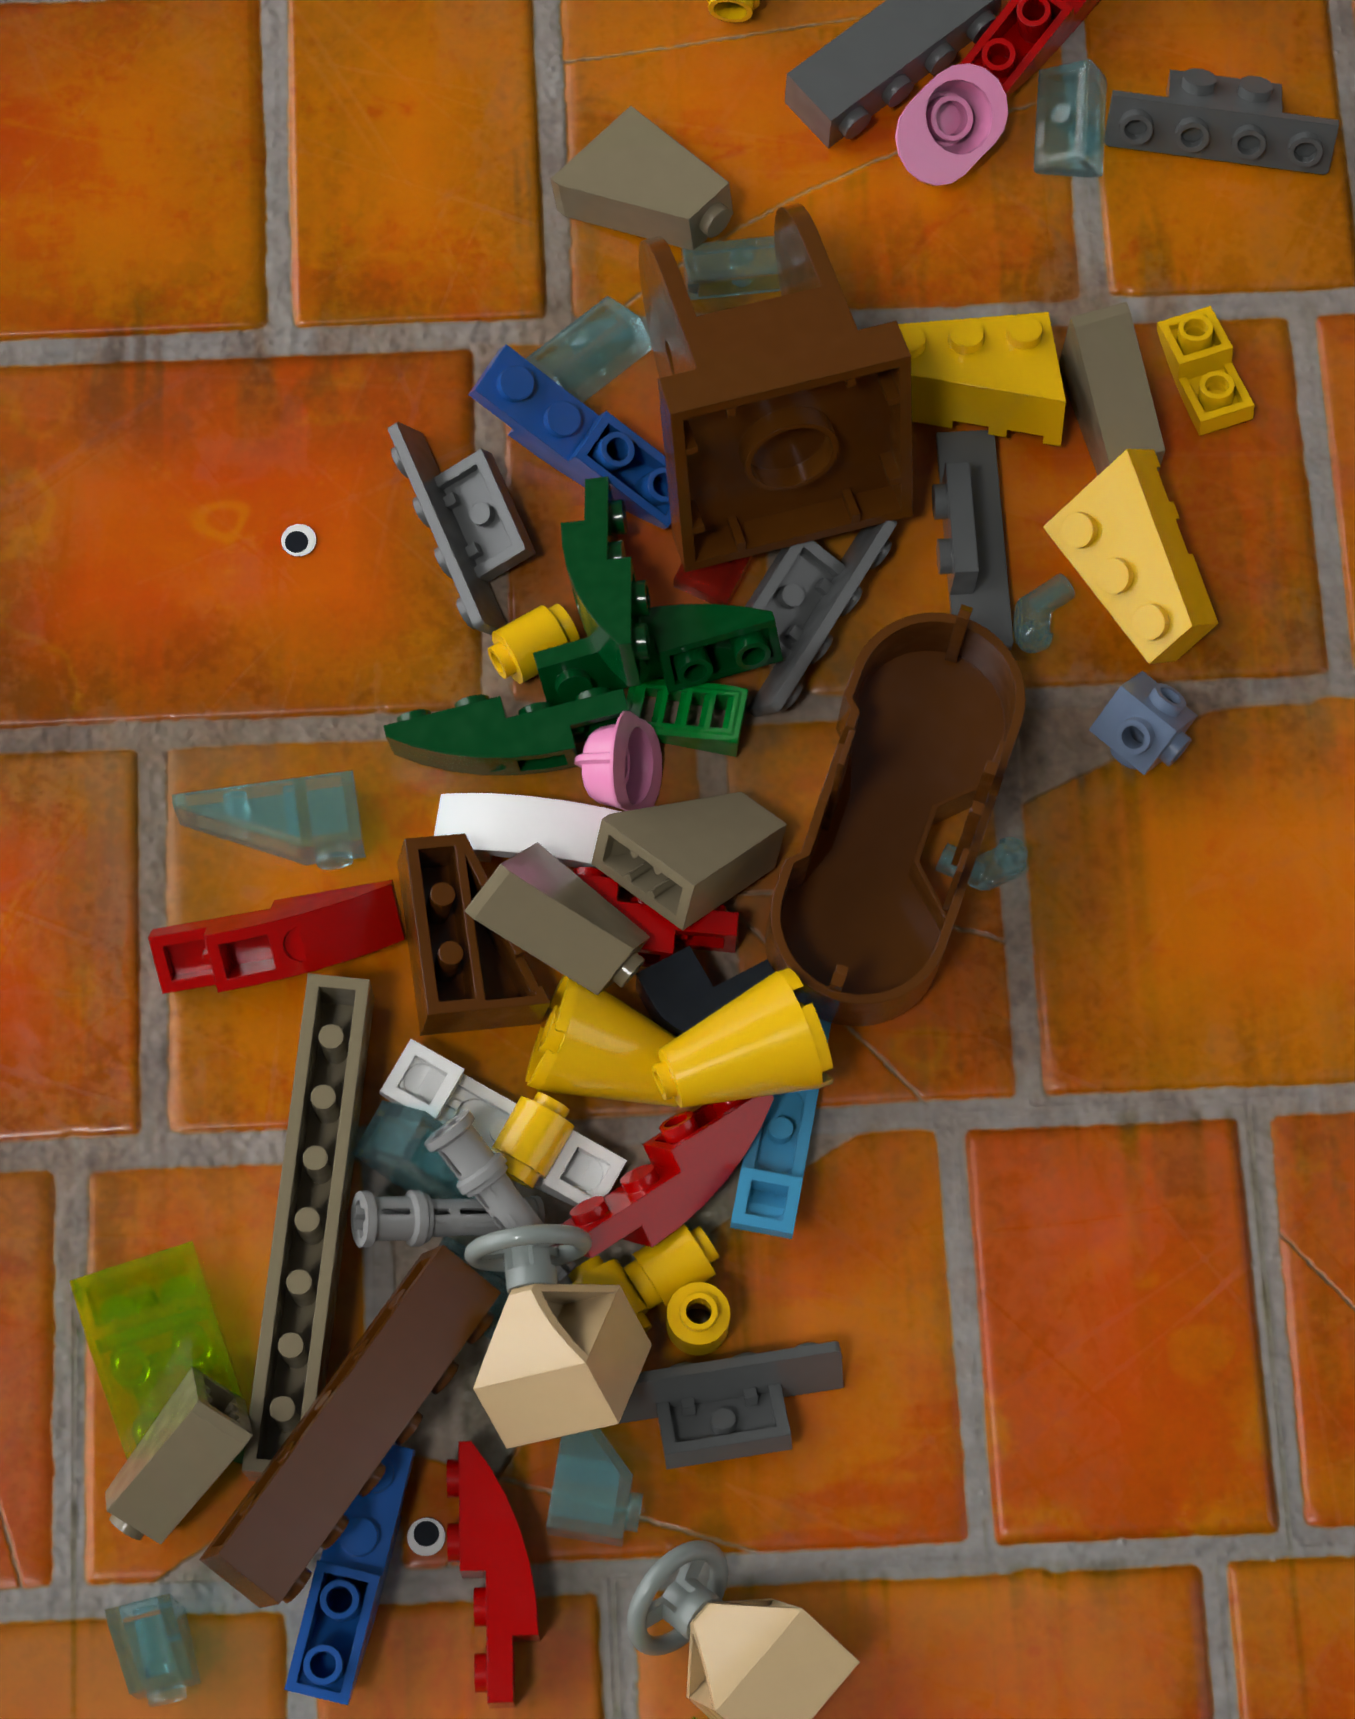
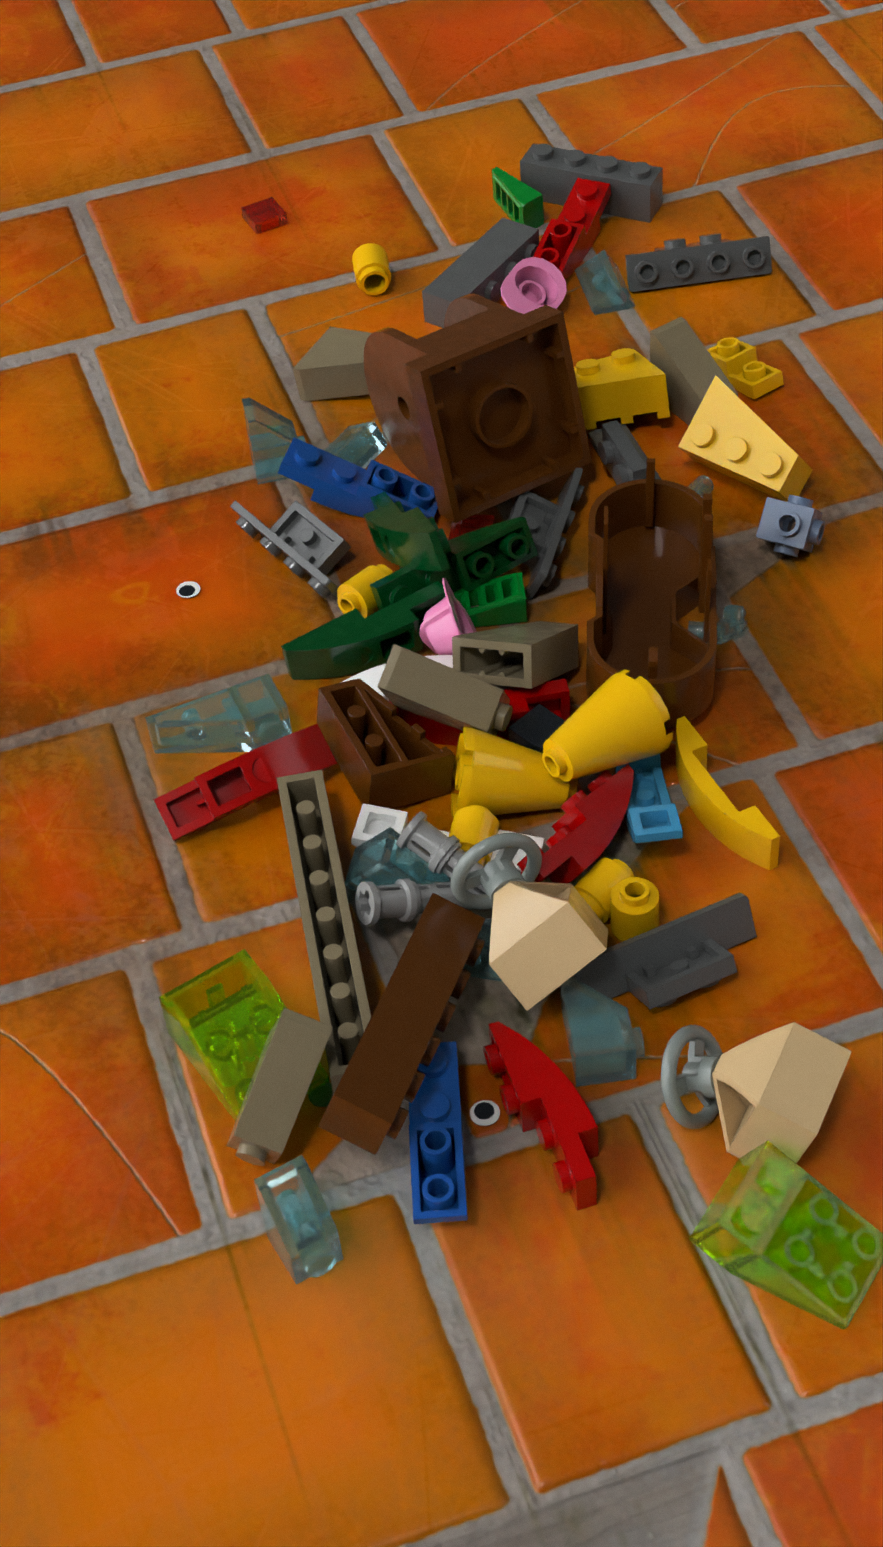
camera: 10 degrees left, 25 degrees down
none -> clear light blue slope [242,398,306,484]
none -> yellow slope [676,716,780,870]

